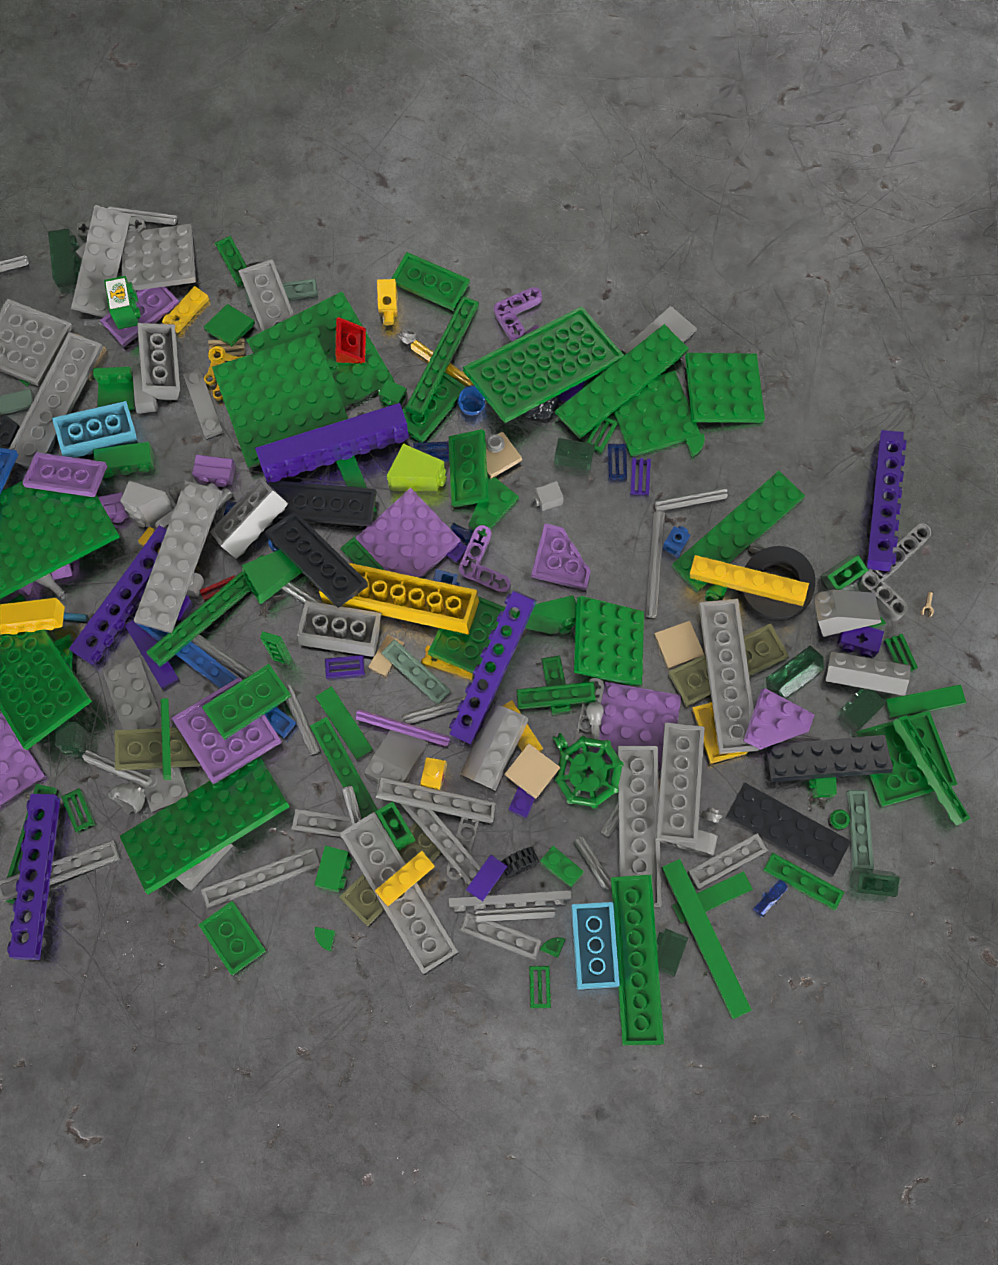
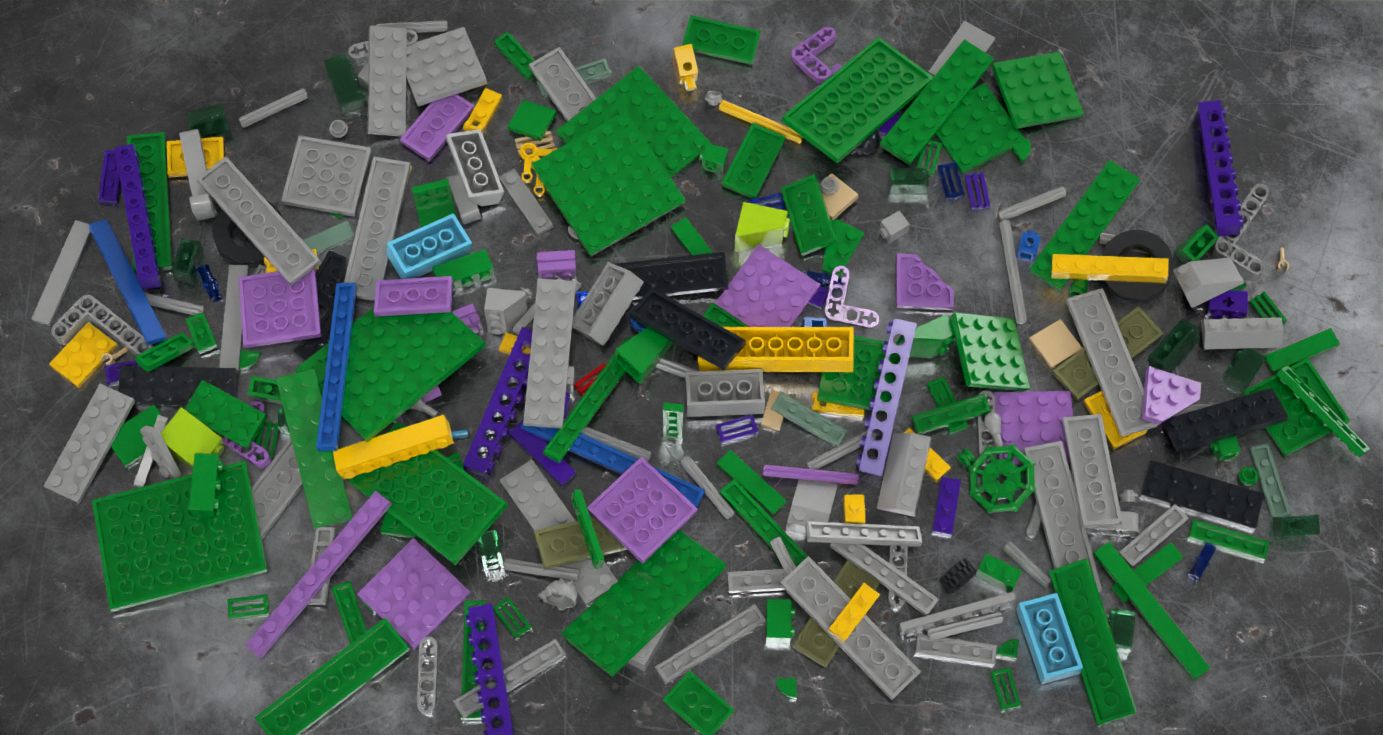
camera: 15 degrees left, 5 degrees down
green brick [104,276,141,329] -> none
green plate [202,664,291,740] -> none
dark purple brick [255,403,409,483] -> none
red slope [335,317,366,363] -> none
green brick [375,801,416,851] -> none
green tile [405,296,479,417] -> none
blue hair [458,385,485,416] -> none
dark purple slope [466,854,507,902] -> none
tan tile [505,744,560,799] -> none
none -> light grey plate [329,120,348,138]

